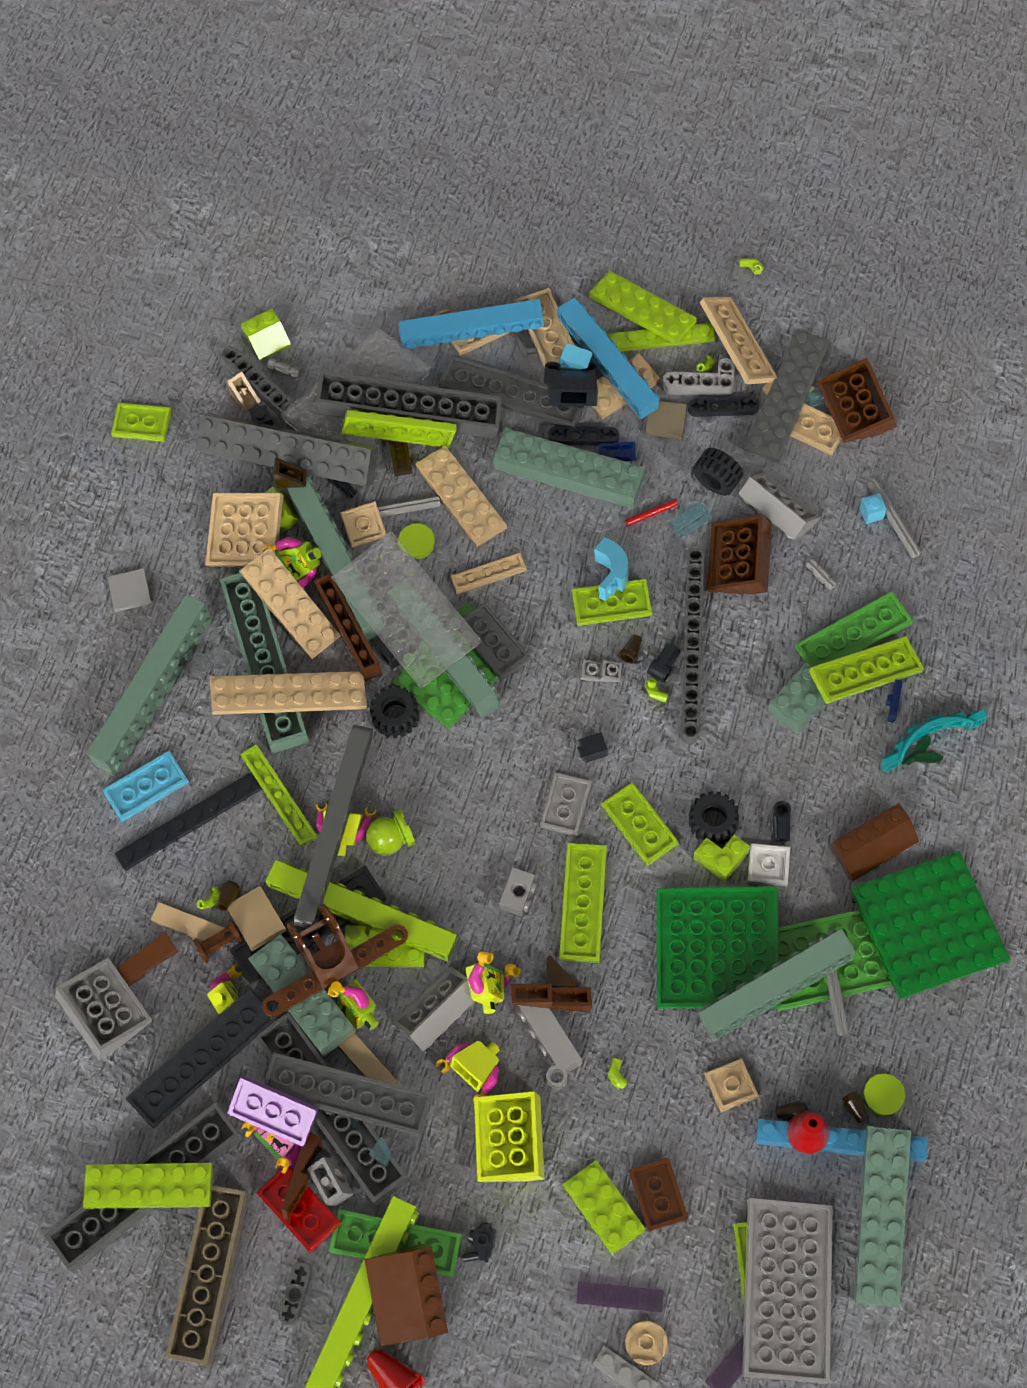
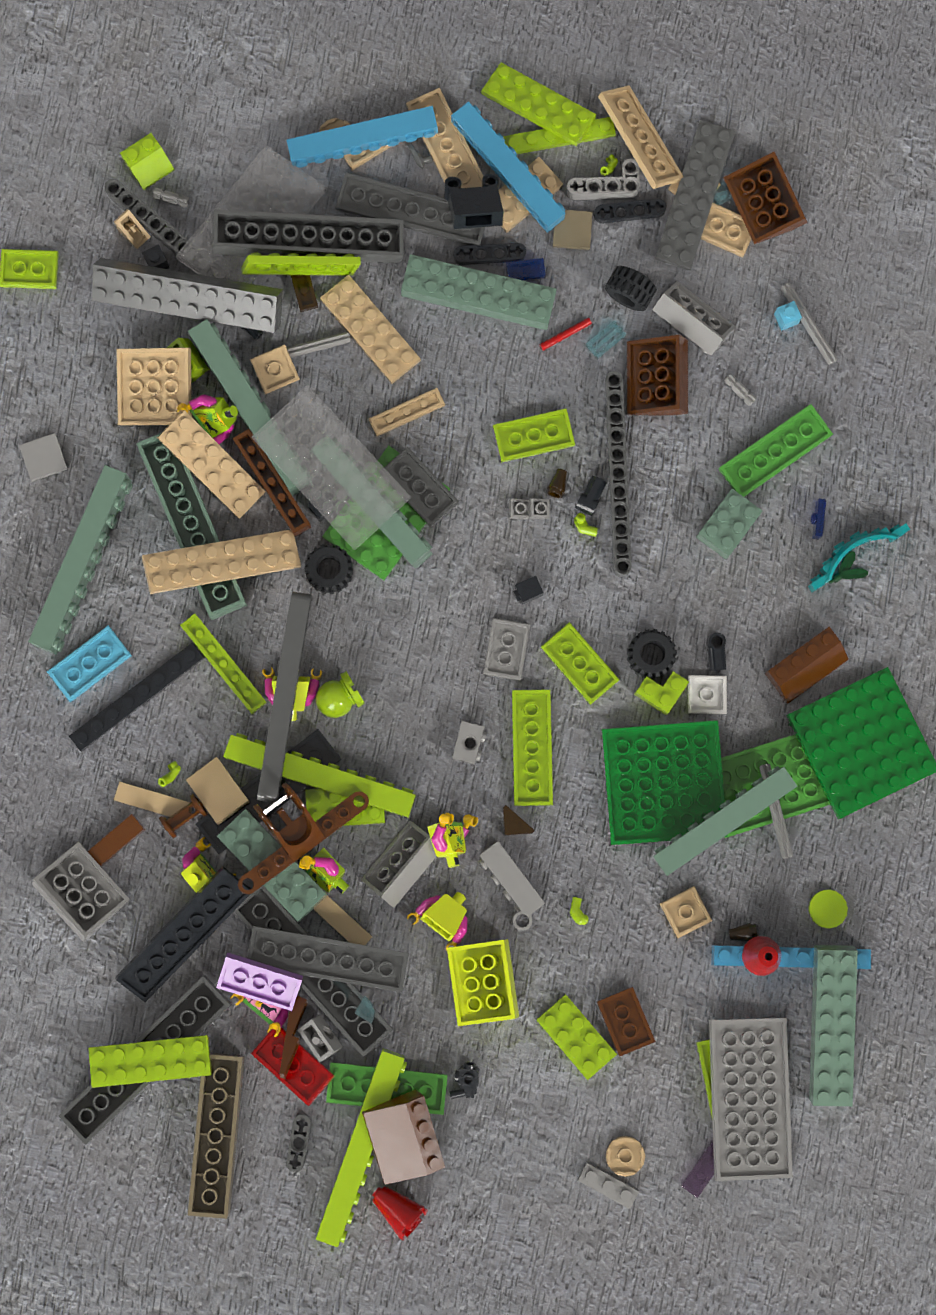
camera: 15 degrees left, 15 degrees up
dark brown cone [216,881,240,911] -> none
dark brown slope [273,458,307,488] -> none
lime tile [398,523,435,559] -> none
reddish brown slope [510,984,592,1013] -> none
medium azure slope [559,344,593,371] -> none
clear purple tile [576,1281,664,1313] -> none
medium azure arch [594,537,629,601] -> none
lime arm [739,258,763,274] -> none
lime plate [809,636,924,704] -> none
dark brown cone [842,1091,869,1124] -> none

